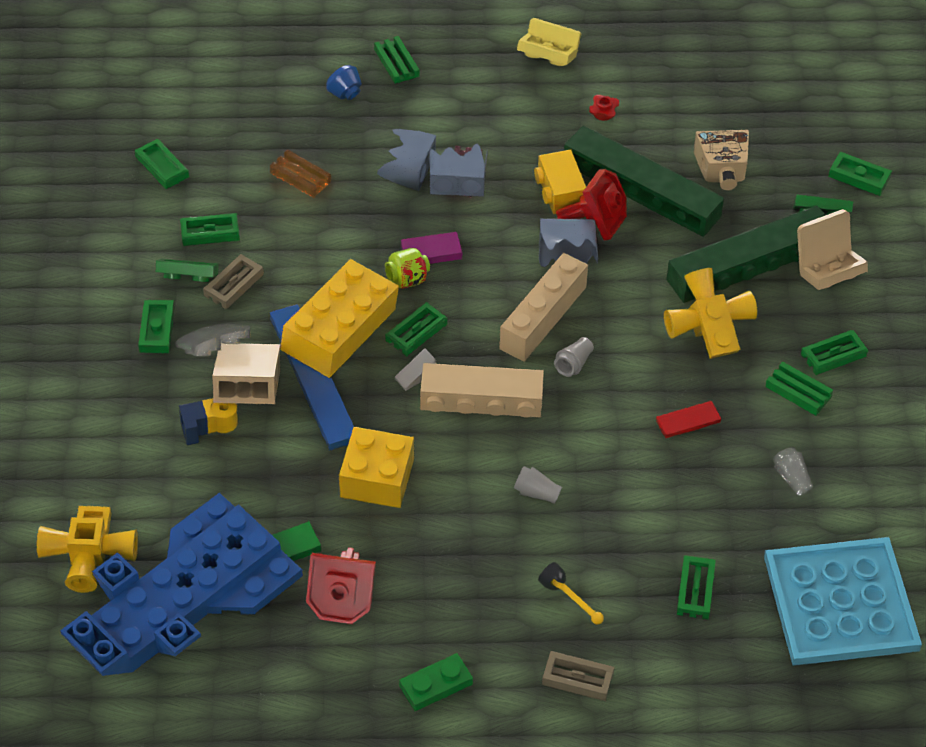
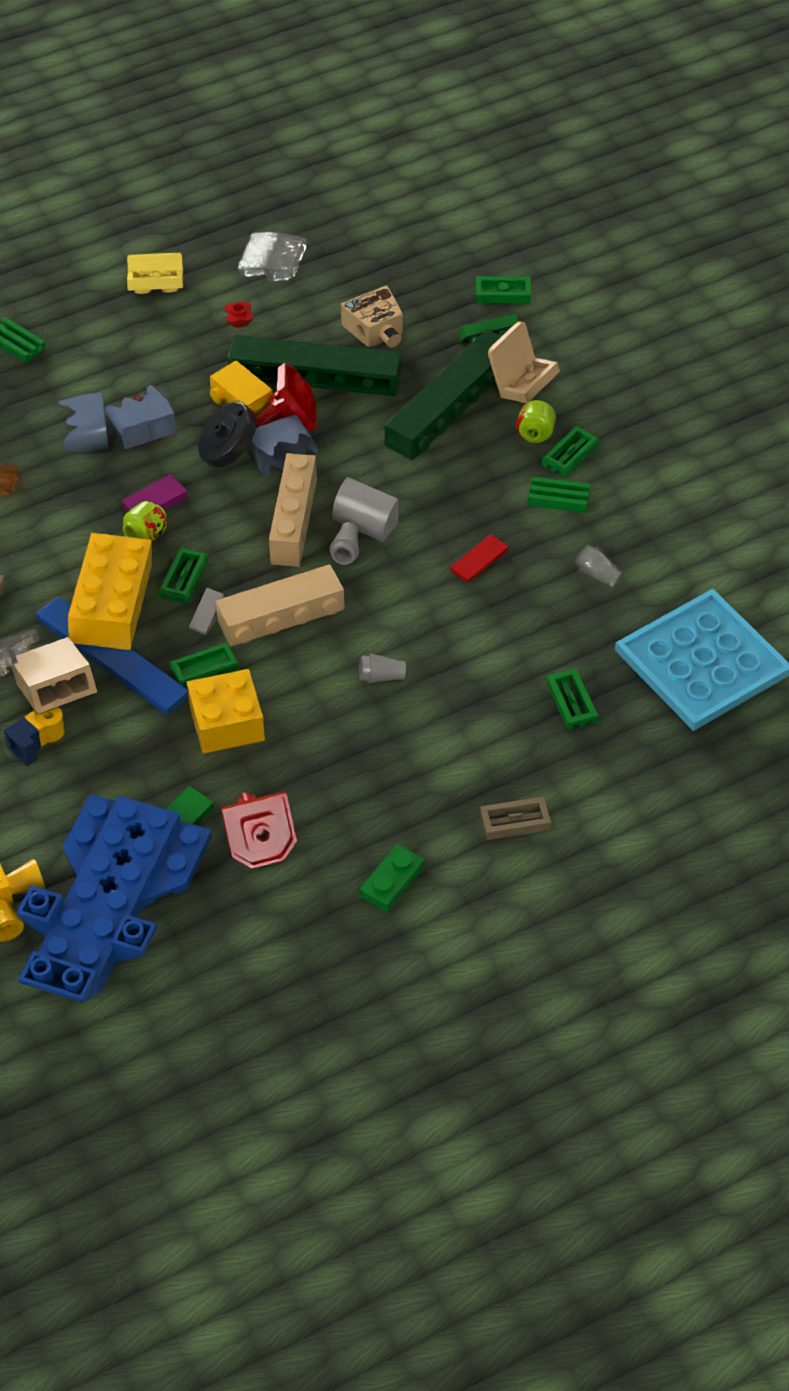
camera: 25 degrees left, 0 degrees up
hinge [538,562,604,625] -> none
yellow brick [664,268,757,359] -> none
none -> green tile [169,642,240,689]
none -> black wheel [198,401,257,468]
none -> clear slope [237,232,308,282]
none -> light grey brick [332,477,398,542]
none -> lime head [516,400,556,443]

